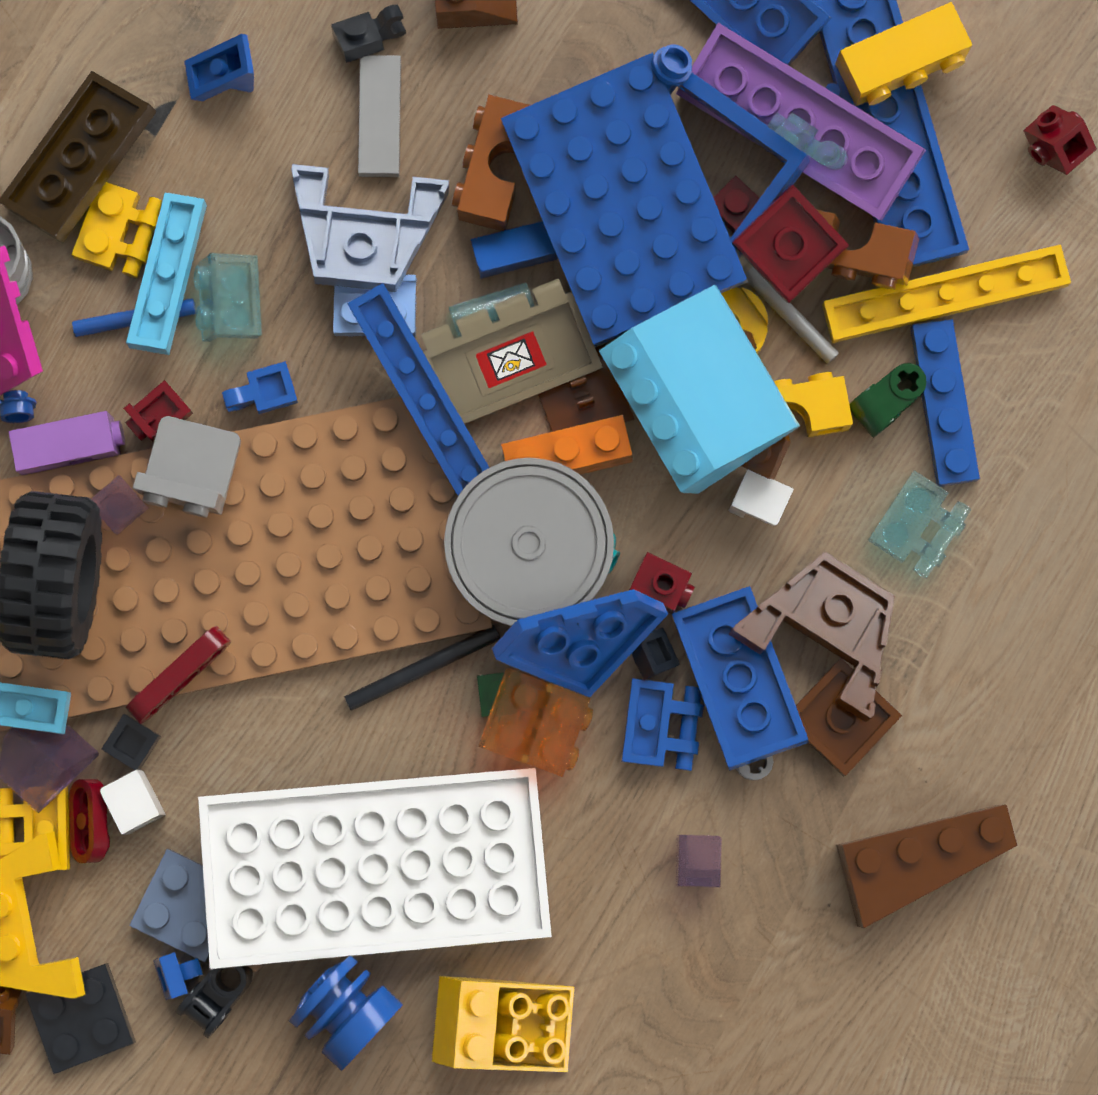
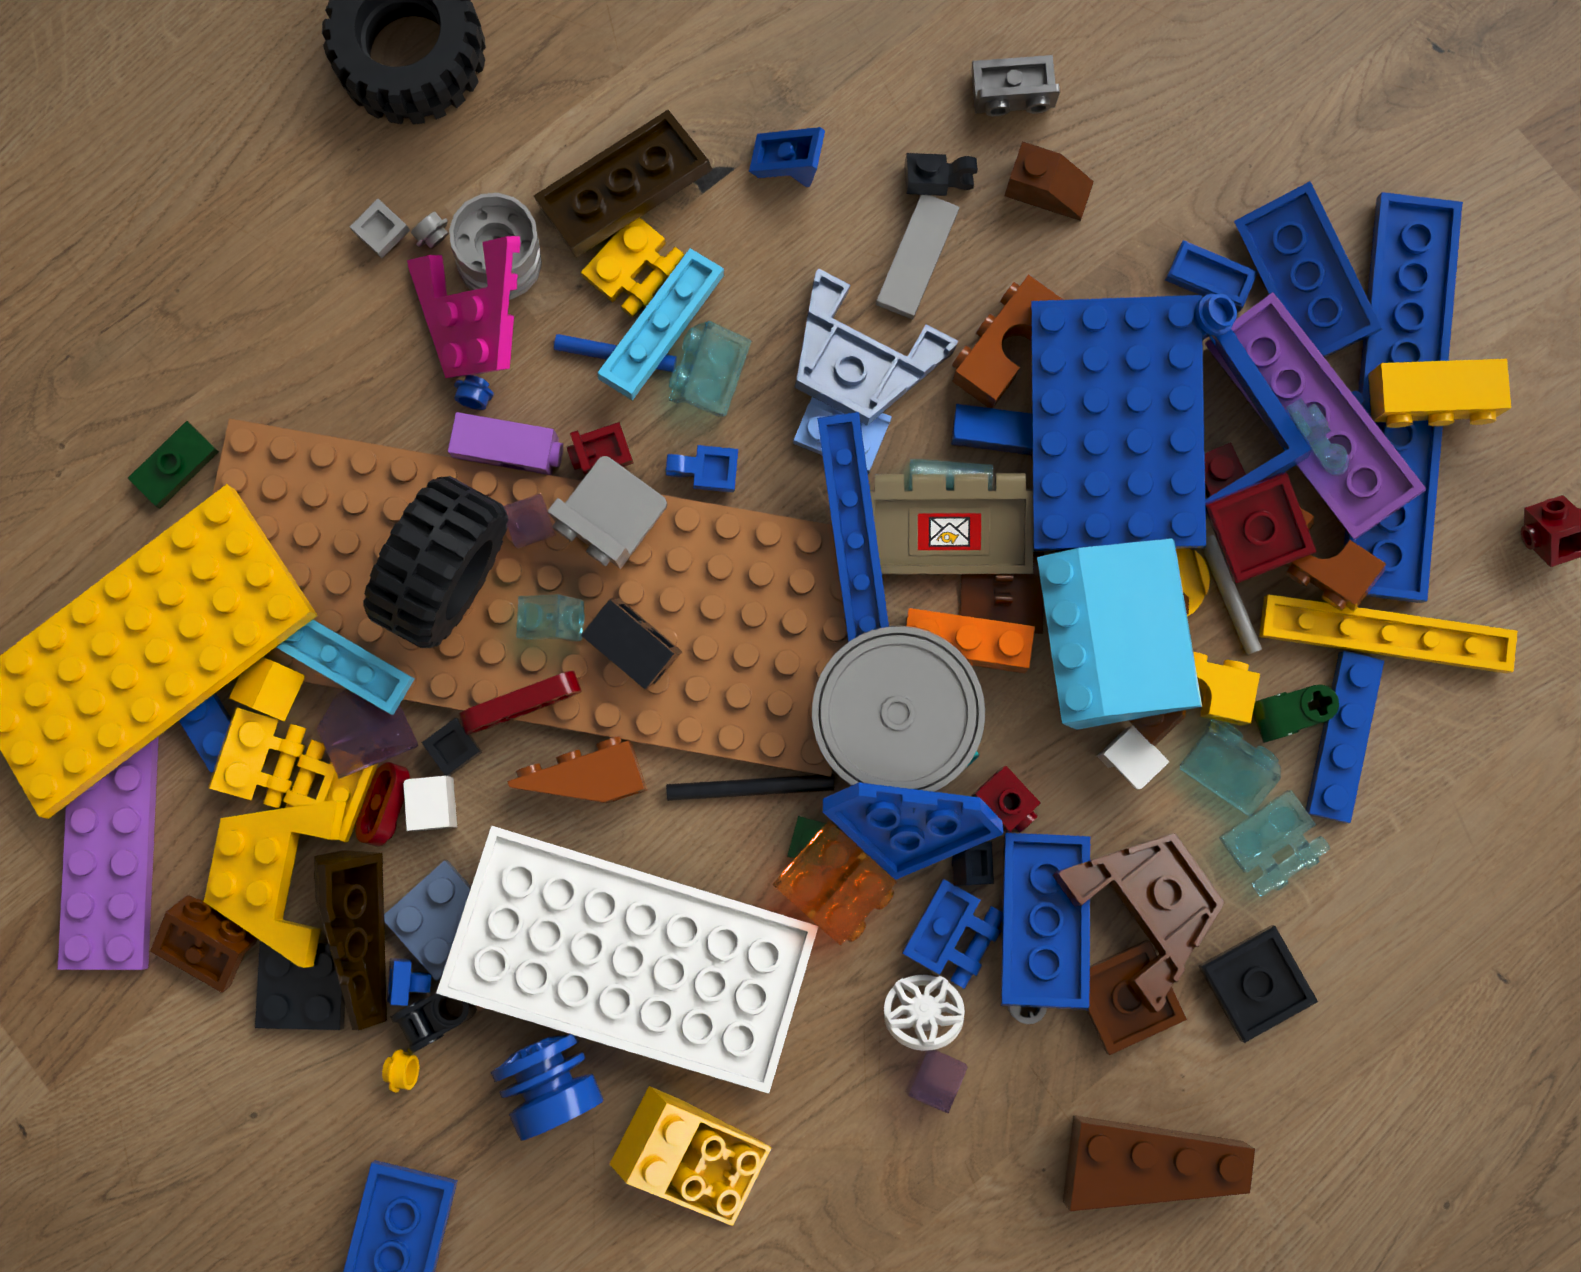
camera: 25 degrees right, 0 degrees up
none -> dark brown wedge [314,850,387,1031]
none -> yellow plate [382,1049,419,1093]
none -> dark orange slope [507,736,647,803]
none -> clear light blue bracket [516,594,585,641]
none -> black hinge [581,598,682,690]
none -> white wheel [884,975,965,1051]
none -> blue tile [1165,240,1258,312]
none -> clear light blue bracket [1180,719,1281,817]
none -> black plate [1199,925,1318,1043]

